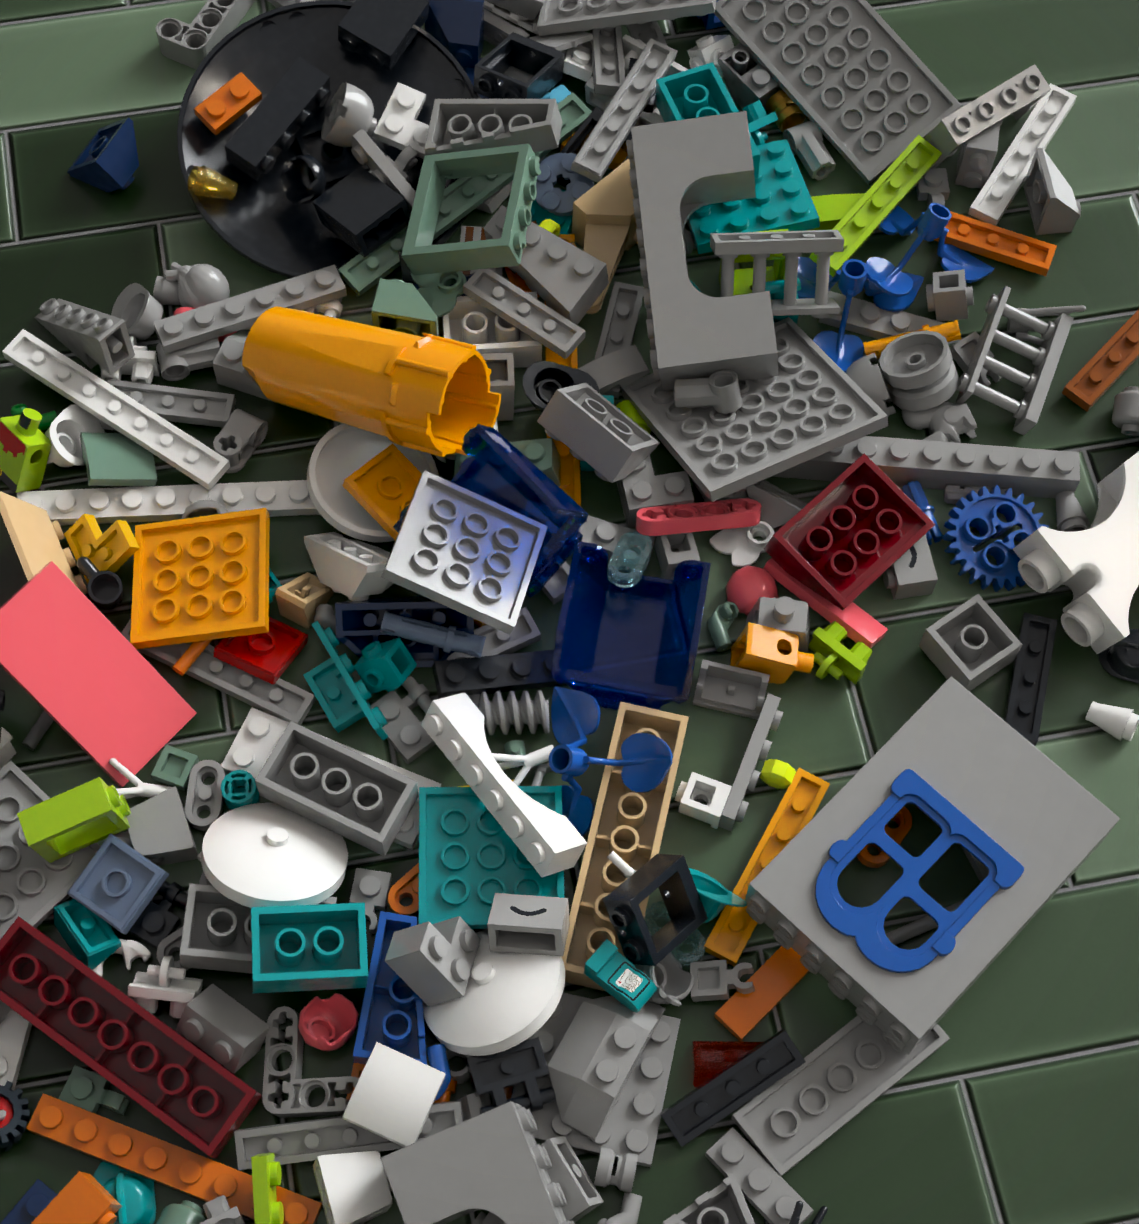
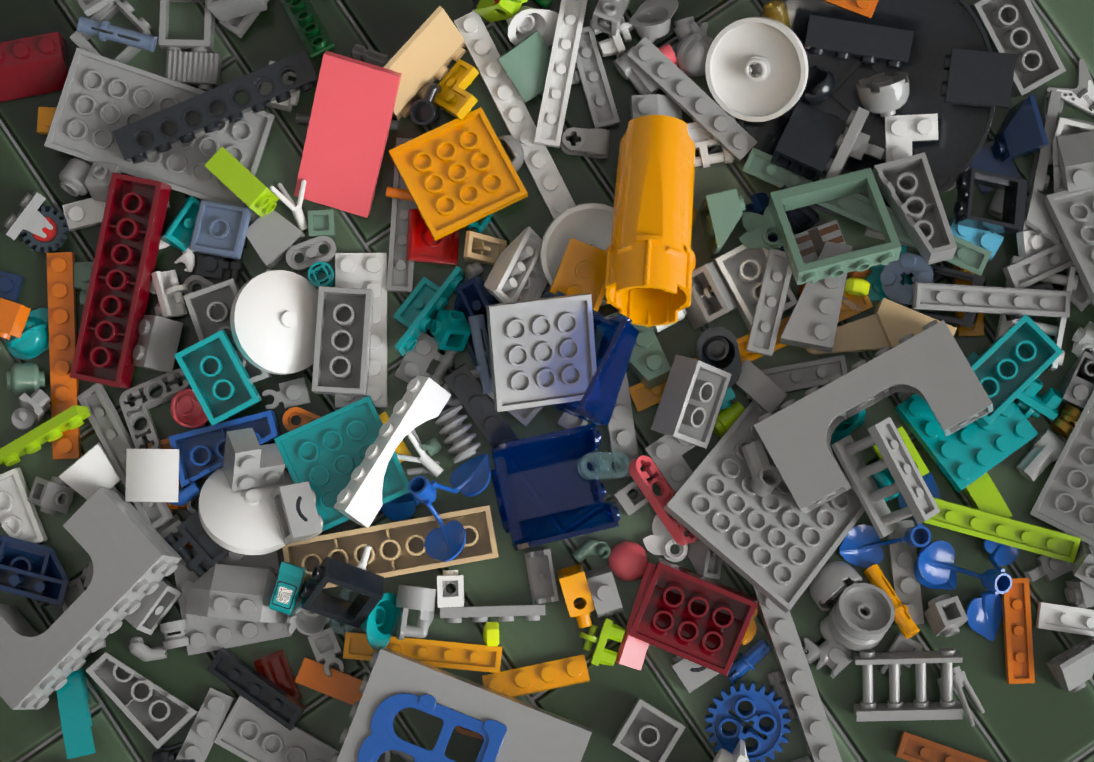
camera: 65 degrees right, 20 degrees up
none -> light grey piece [395,584,437,640]
none -> light orange plate [482,654,590,698]
none -> white dish [705,16,808,122]

